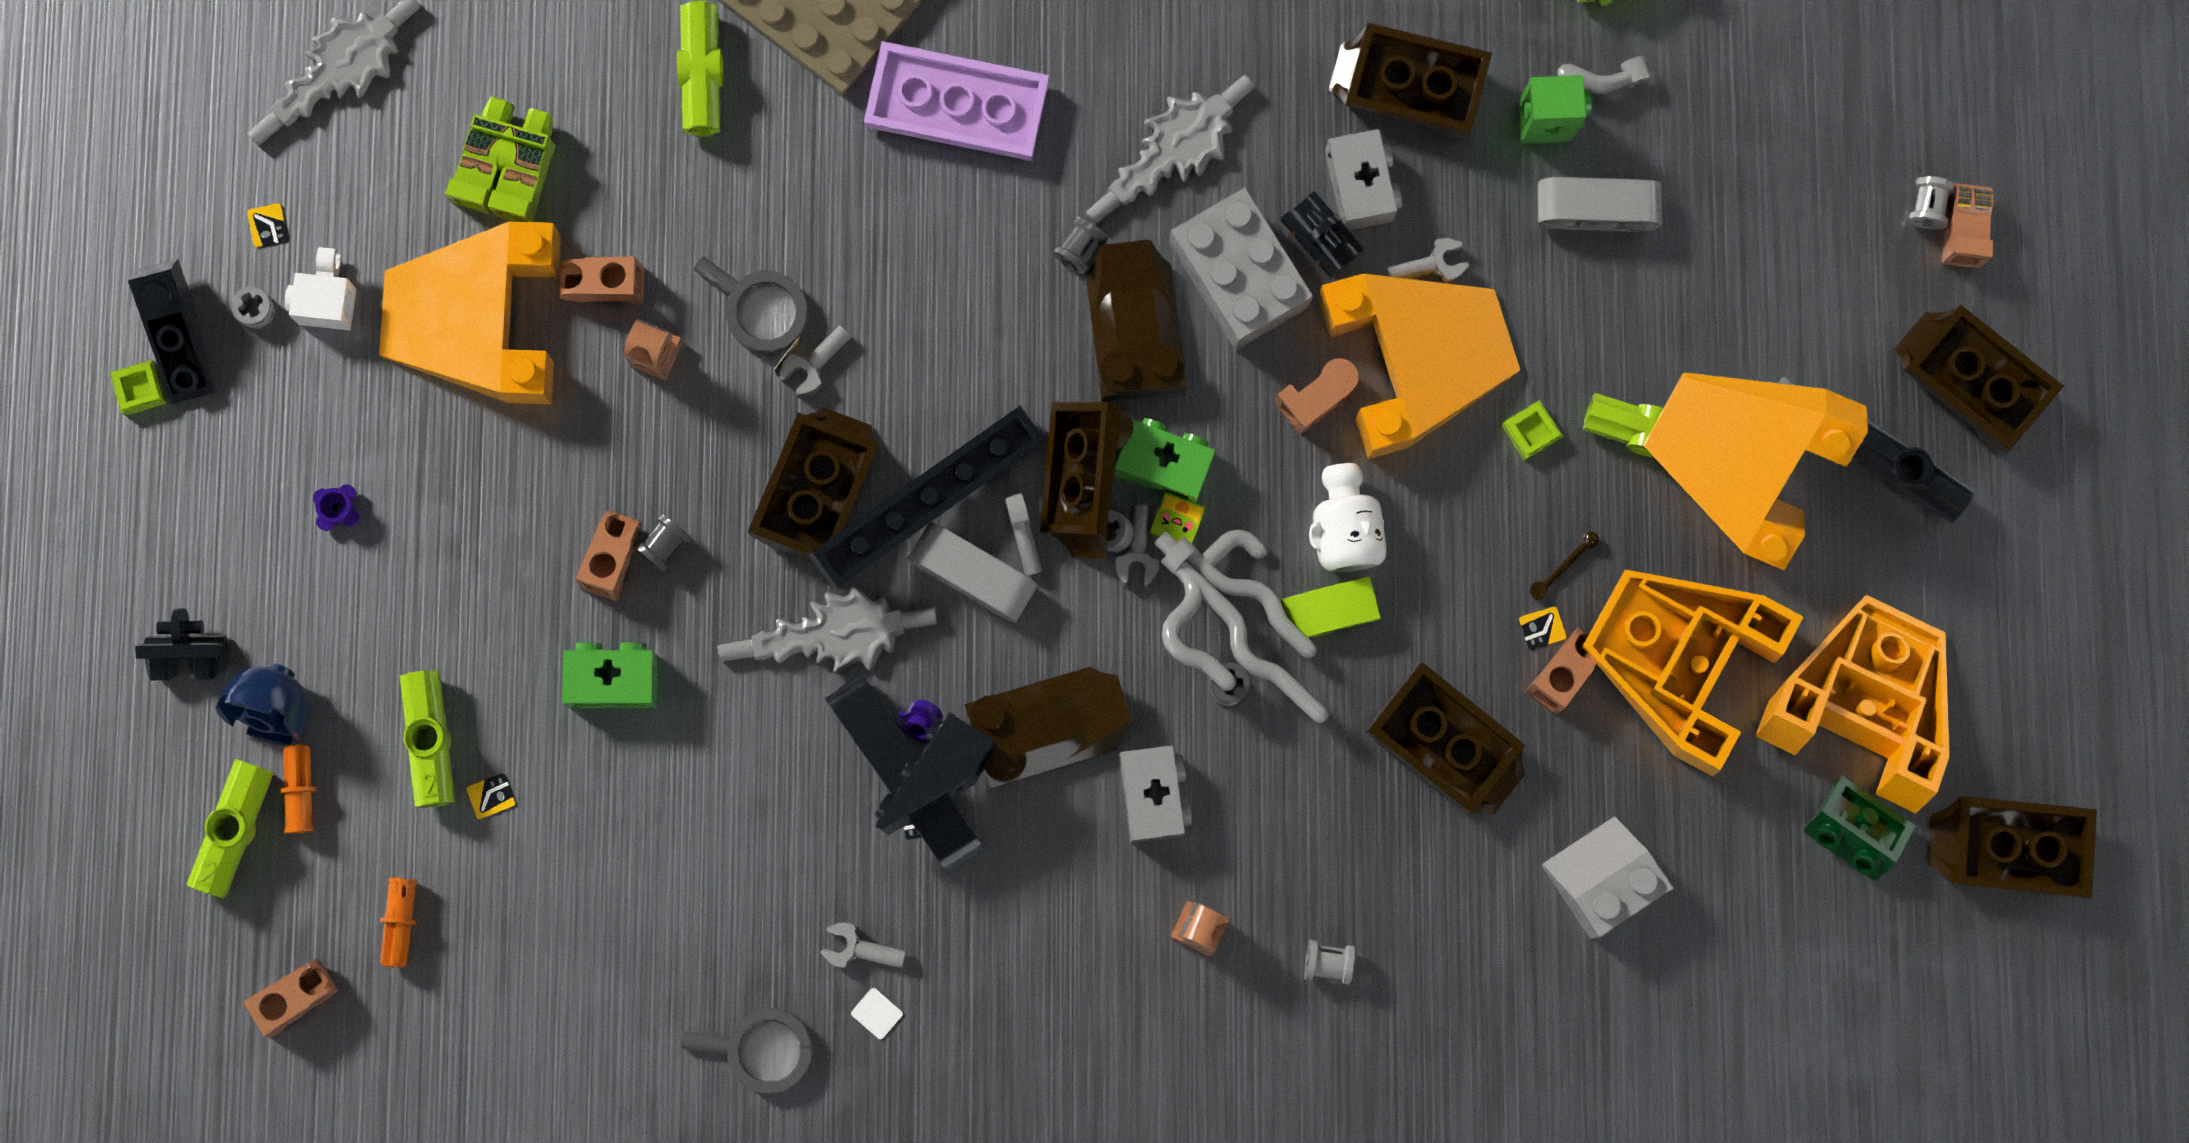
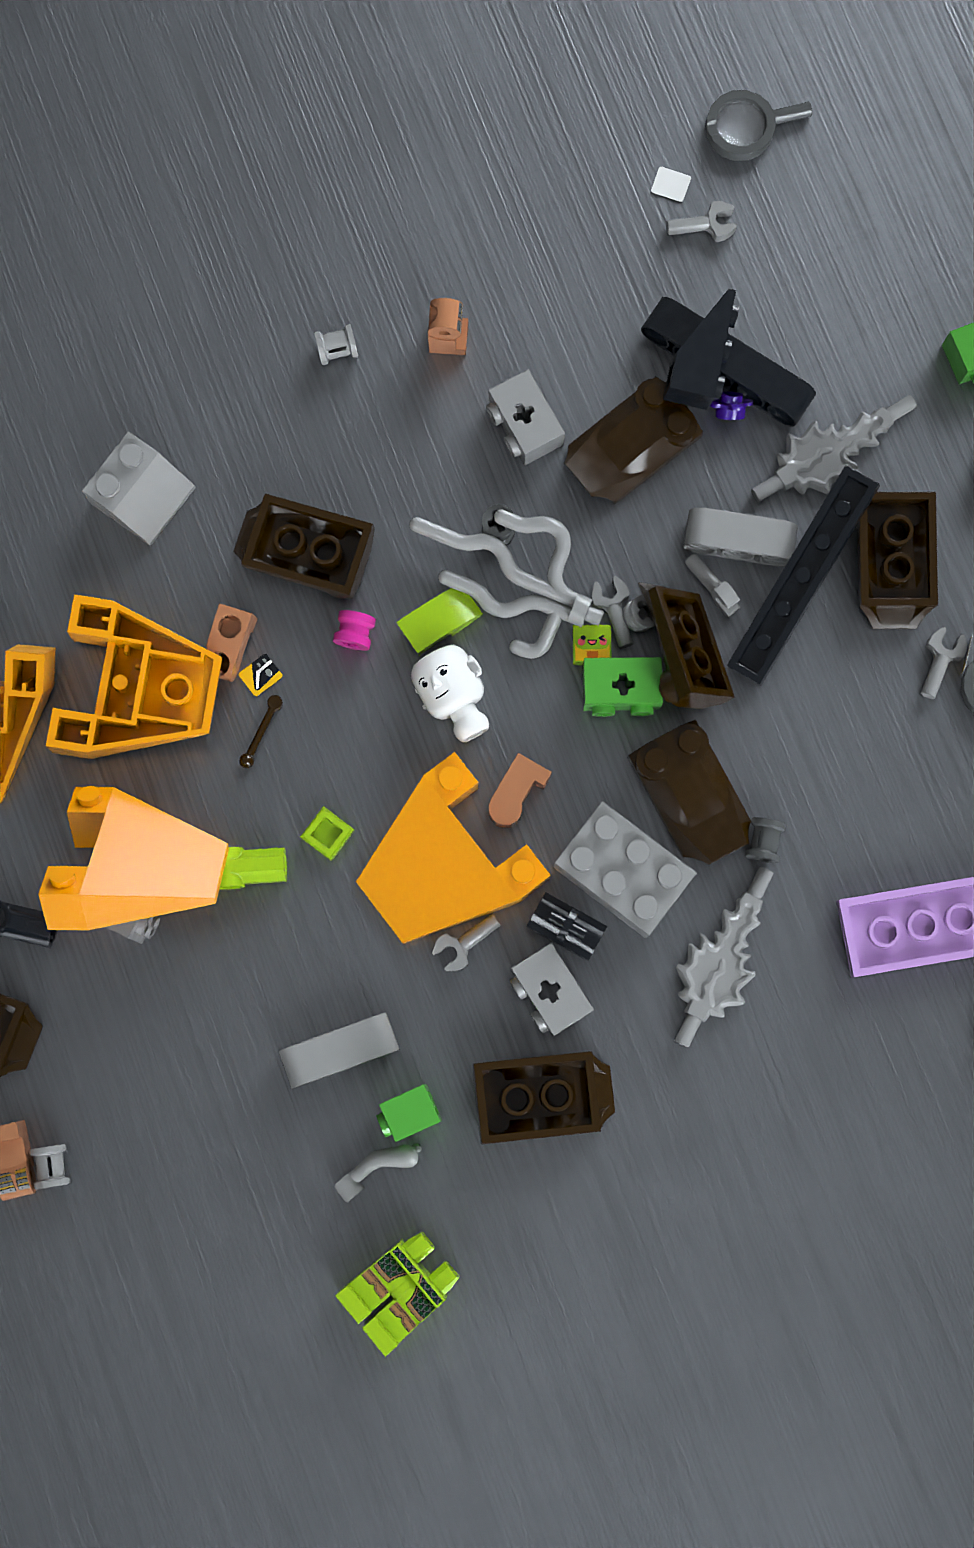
camera: 165 degrees right, 0 degrees up
none -> dark pink wheel [332,610,376,651]

